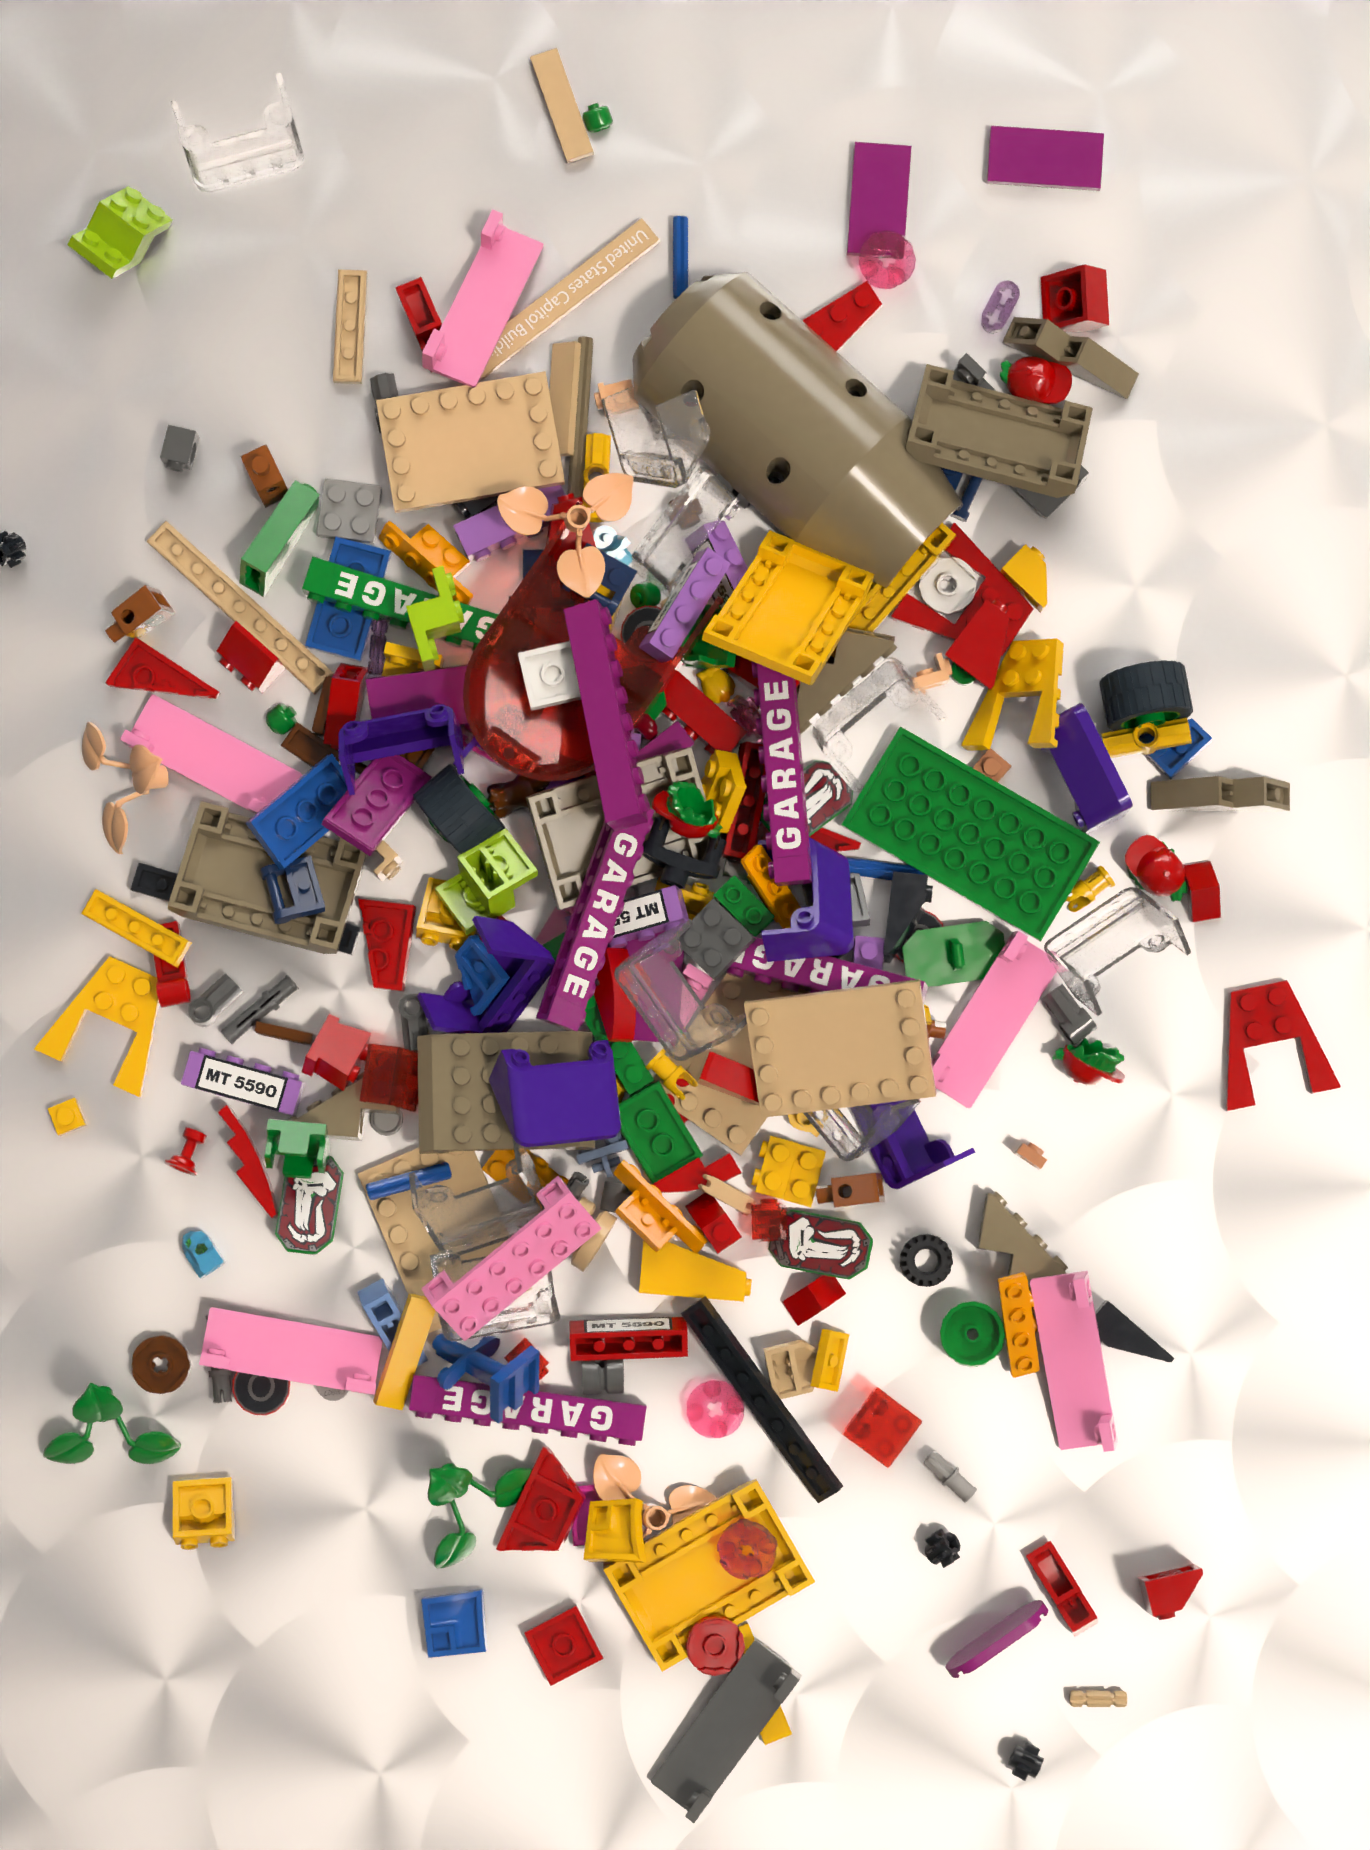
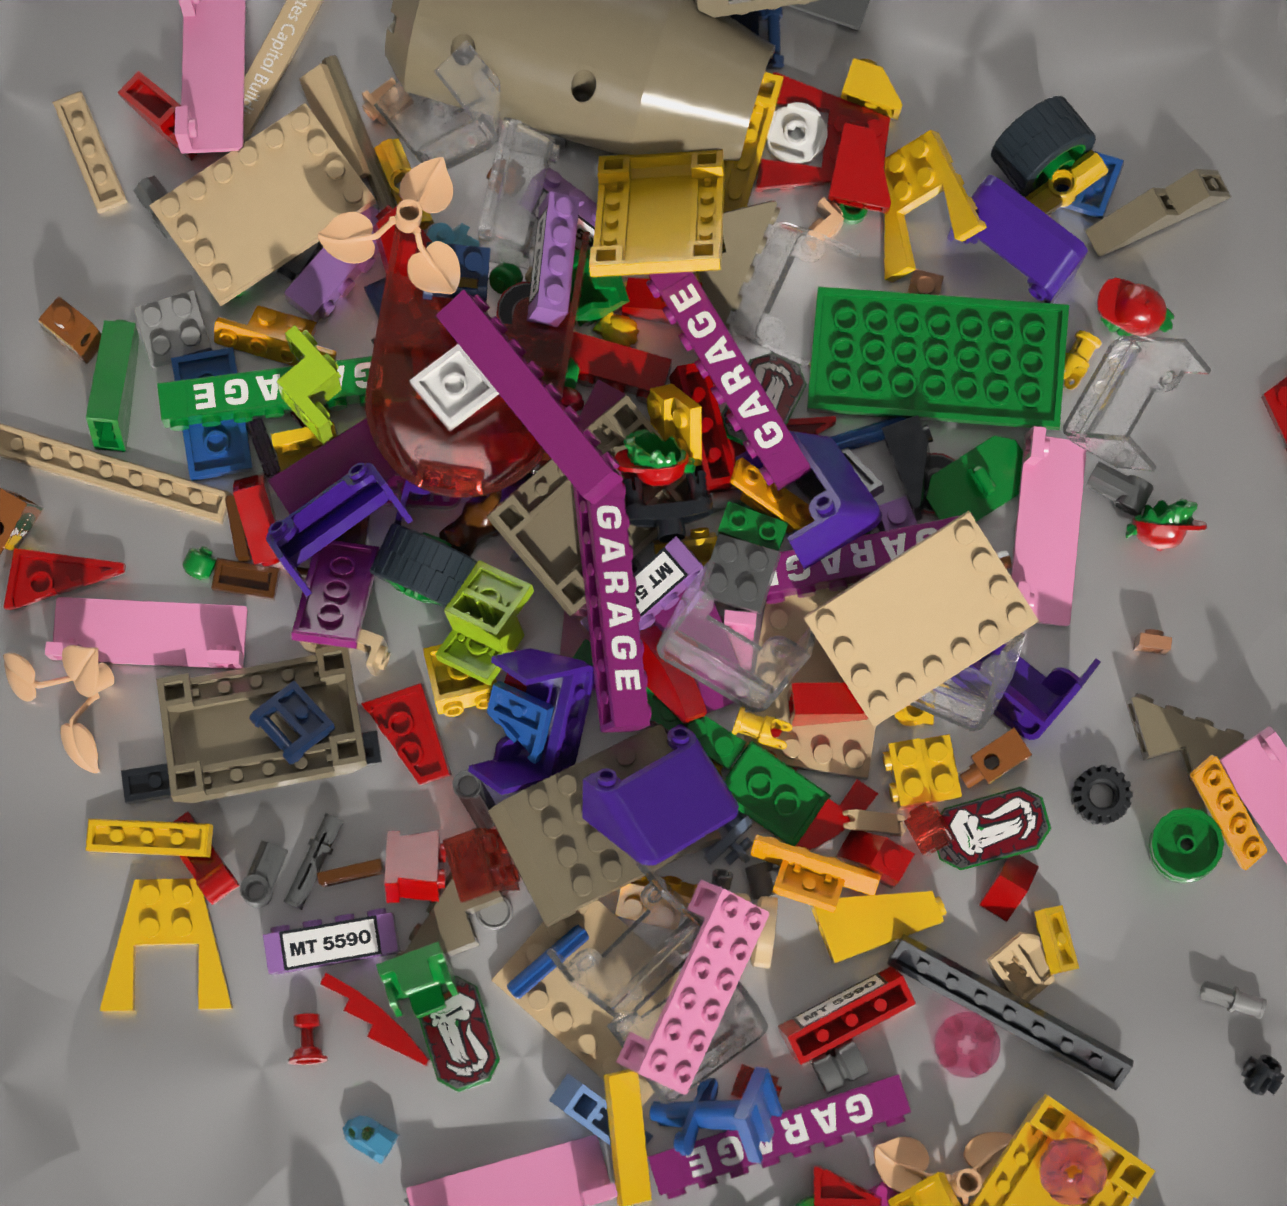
camera: 30 degrees left, 5 degrees down
yellow plate [48,1098,87,1136] -> none
red slope [216,621,285,693] -> none
blue plate [246,754,348,870] -> none
clear pink plate [727,695,763,745] -> none
clear red bracket [841,1386,922,1468] -> none
red slope [1184,861,1221,923] -> none

